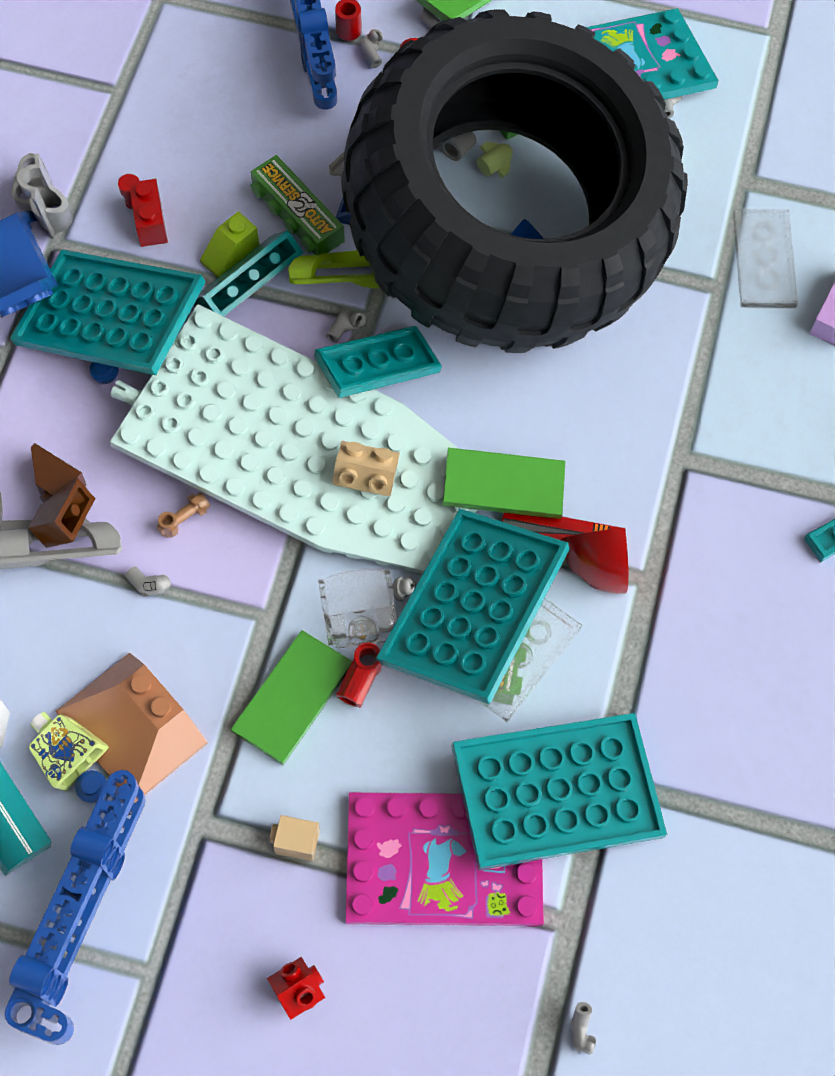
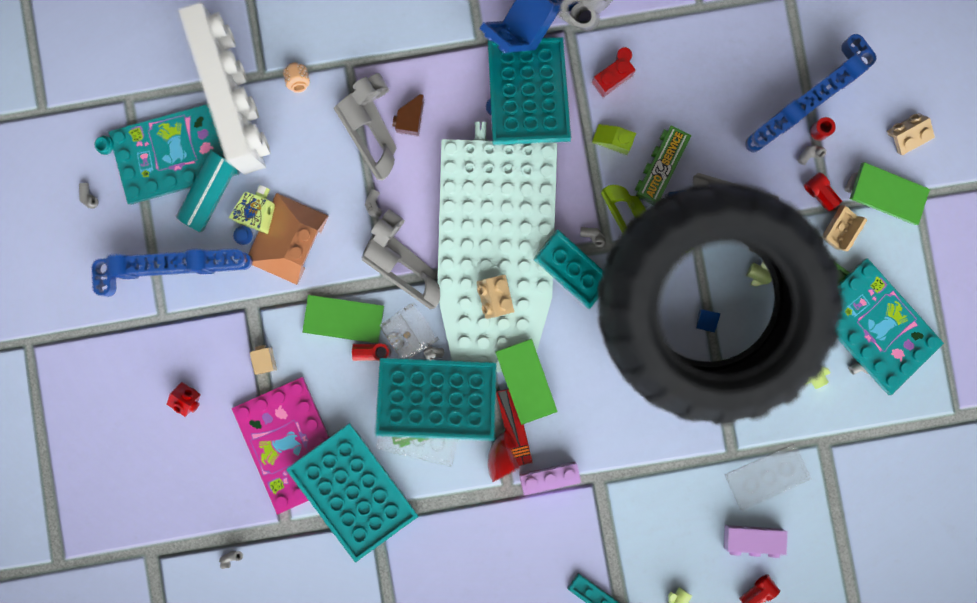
camera: 65 degrees right, 20 degrees up
reddish brown slope [28,478,96,548] -> none
medium nougat bar [157,492,210,538] -> none
teal brick [194,230,304,316] -> none
none -> light grey panel [362,209,440,309]
none -> lavender brick [519,462,581,496]

